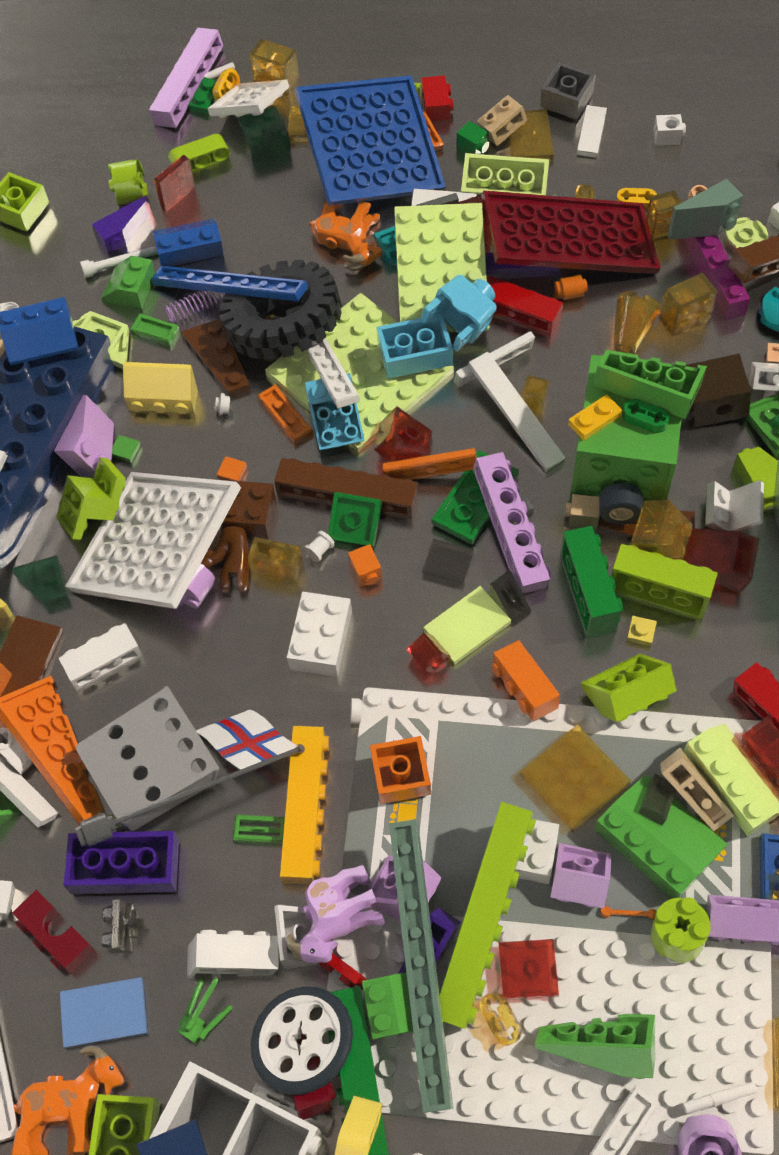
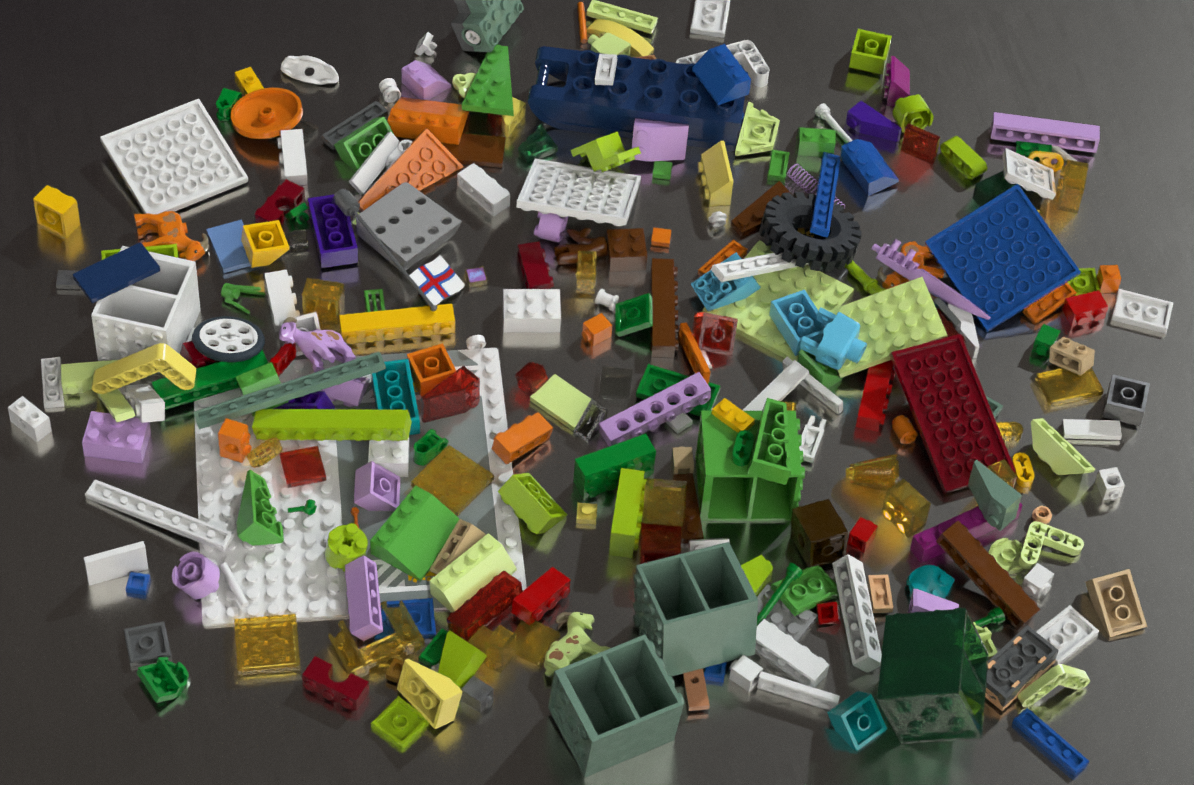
camera: 70 degrees right, 10 degrees down
yellowish green slope [461,153,549,195] -> none
black wheel [599,483,643,525] -> none
clear smoke tile [638,773,676,825] -> none
none -> orange brick [218,418,251,463]
none -> yellow slope [241,220,289,268]
none -> green tile [285,202,309,226]
none -> green hand [288,499,317,515]
none -> clear yellow brick [302,278,345,325]
none -> teal brick [370,359,420,435]
none -> green piece [413,429,449,466]
none -> clear red slope [421,365,480,423]
none -> tile [465,266,488,287]
none -> dark red brick [517,241,554,289]
none -> bright green slope [797,349,843,389]
none -> white hinge [799,415,827,463]
none -> lime pin [844,260,886,295]
none -> red brick [847,517,878,553]
none -> lavender piece [871,239,991,320]
none -> magenta slope [883,56,910,106]
none -> yellowish green beam [1018,521,1084,570]
none -> yellowish green wedge [1031,418,1095,475]
none -> orange brick [1097,265,1121,294]
none -> white tile [1111,289,1173,334]

